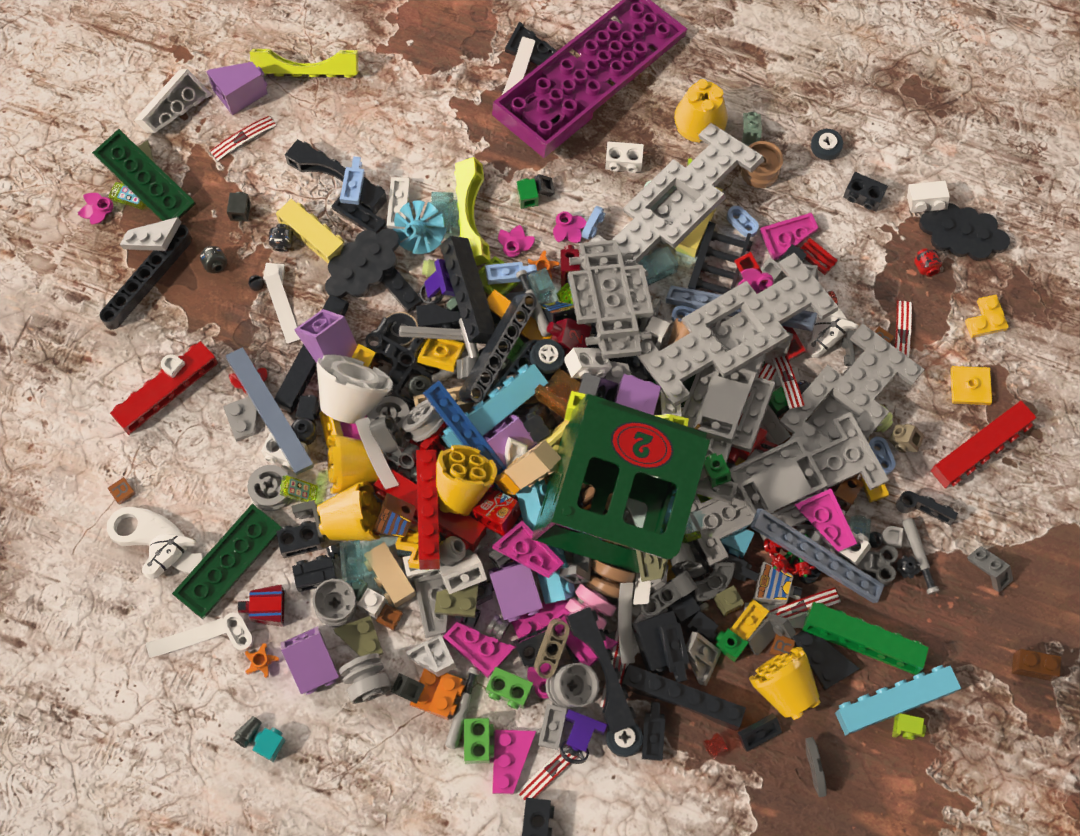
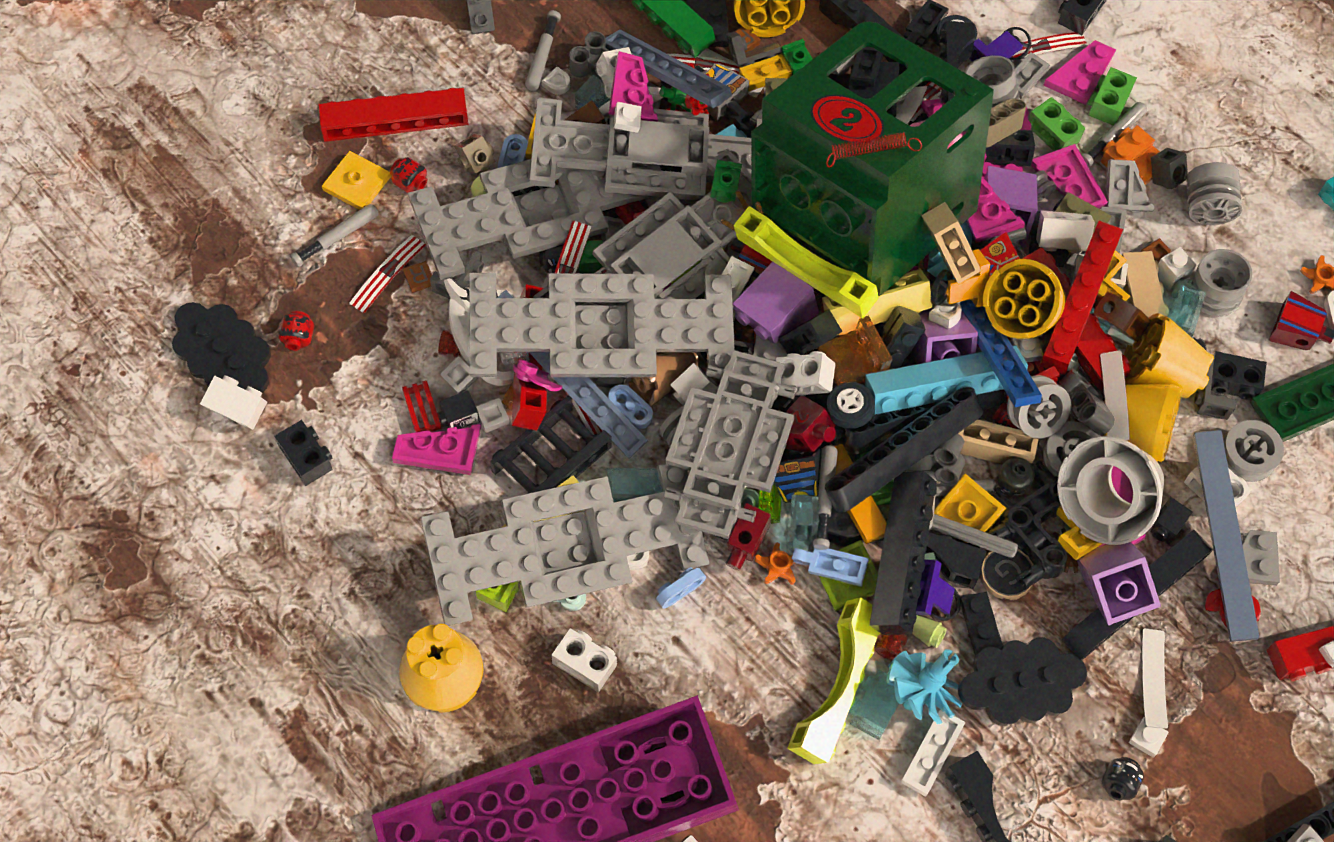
camera: 155 degrees left, 5 degrees down
pearl dark grey head [200,246,227,273] -> none
black hinge [248,275,264,291] -> none
light yellow brick [276,199,344,263] -> none
tile [279,475,318,503] -> none
medium lavender slope [281,626,339,695] -> none
black head [291,418,317,445] -> none
black brick [292,555,337,592] -> none
black plate [331,196,386,234] -> none
olive wing [333,616,384,656] -> none
light blue plate [340,156,365,205] -> none
light grey head [439,536,466,565] -> none
dark pink plate [498,225,535,257] -> none
green brick [517,178,539,209] -> none
black plate [534,174,555,197] -> none
dark pink plate [553,211,587,243] -> none
light blue plate [727,206,759,237] -> none
medium nougat wheel [740,141,783,188] -> none
sand green bracket [741,112,762,147] -> none
black wheel [811,128,843,160] -> none
black hinge [867,532,883,548] -> none
black plate [896,491,958,525] -> none
black plant [896,555,920,579] -> none
yellow plate [965,294,1009,338] -> none
none -> light grey piece [290,204,379,267]
none -> red head [390,157,428,193]
none -> white plate [614,102,642,133]
none -> red piece [826,132,922,167]

